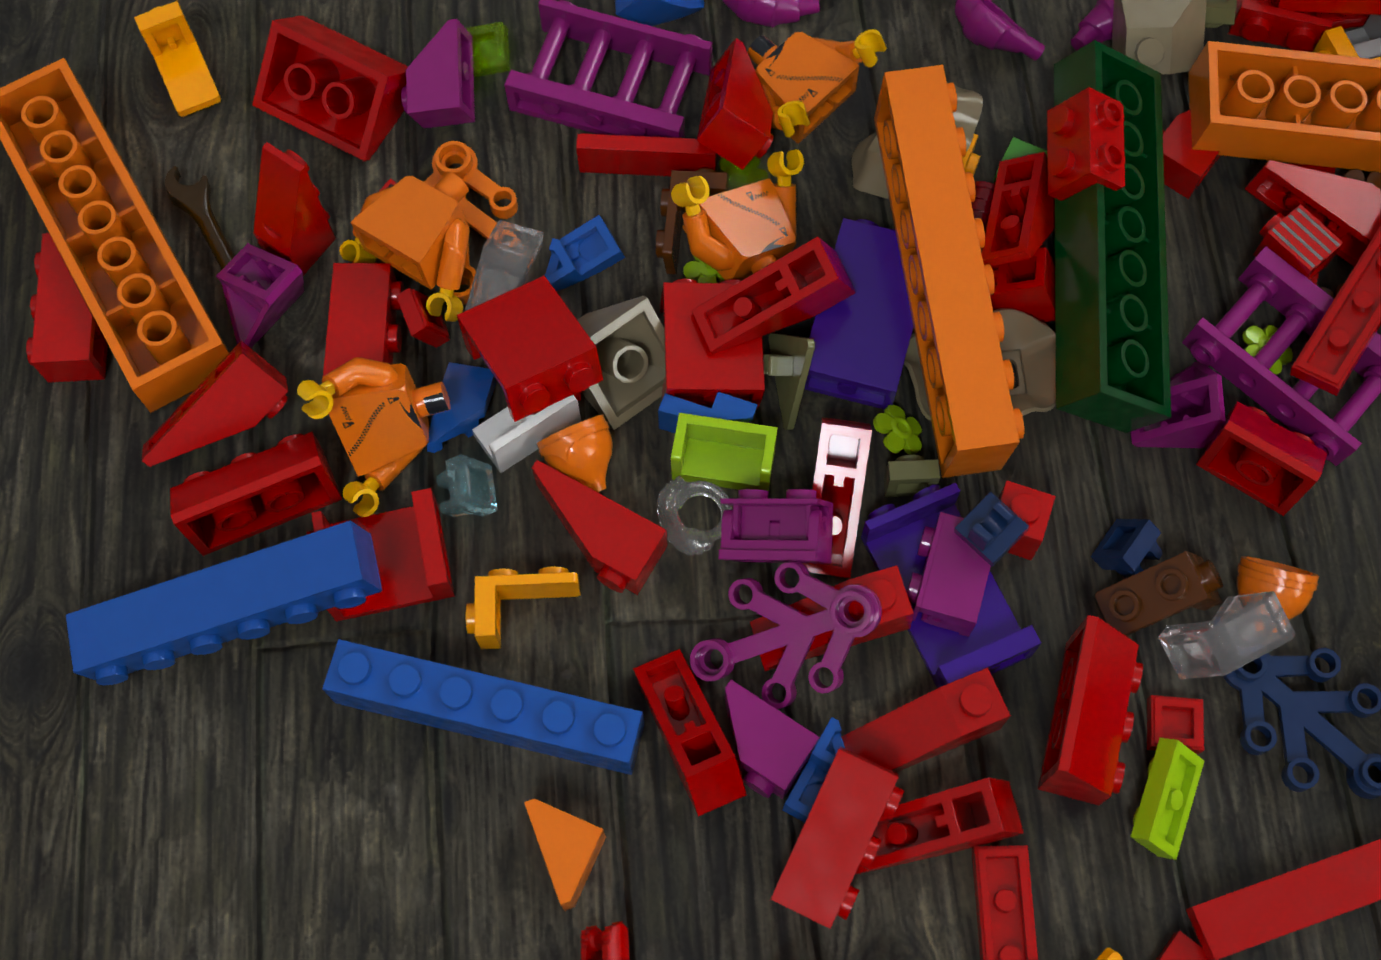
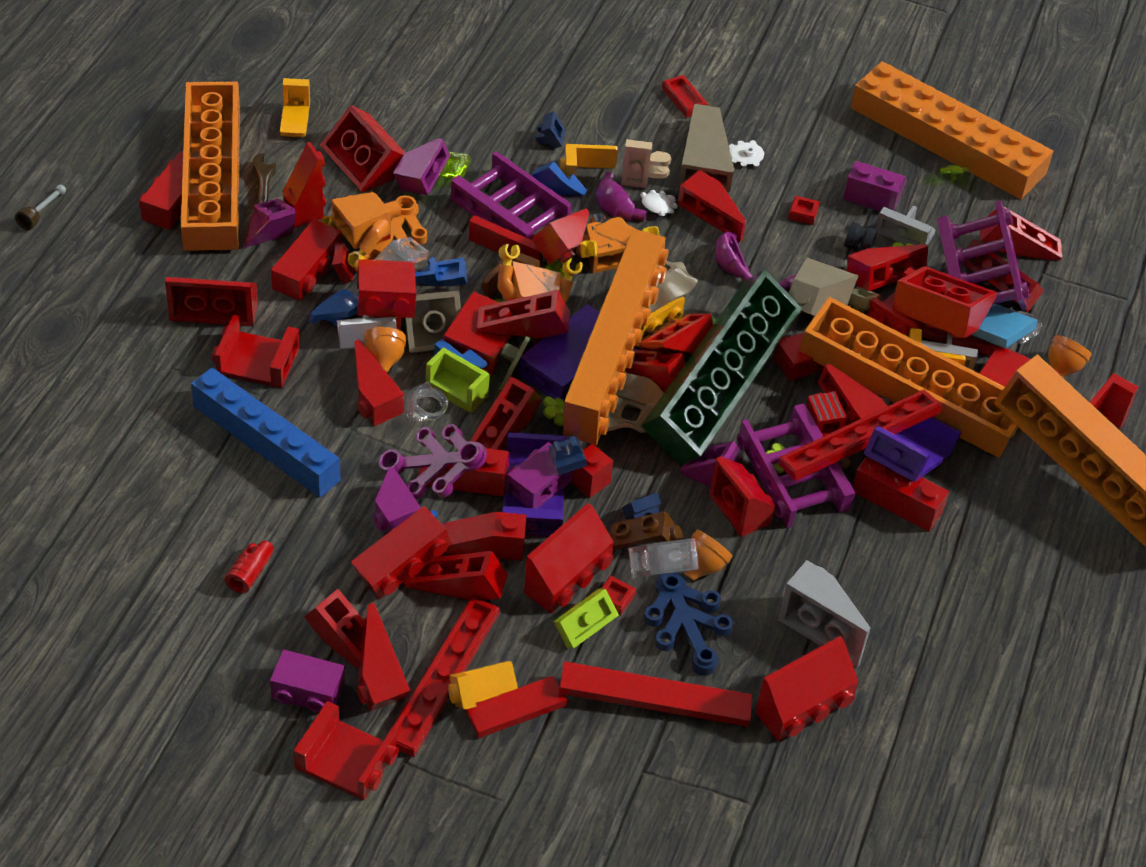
camera: 20 degrees right, 20 degrees down
blue brick [66,520,383,685] -> none
red slope [141,341,288,467] -> none
orange torso [297,357,451,517] -> none
clear light blue tile [436,454,498,517] -> none
light orange bracket [466,566,581,649] -> none
orange slope [524,798,606,911] -> none
red slope [633,649,747,816] -> none
magenta hinge [718,489,833,564] -> none
olive plate [884,455,940,497] -> none
red bracket [1047,87,1125,201] -> none

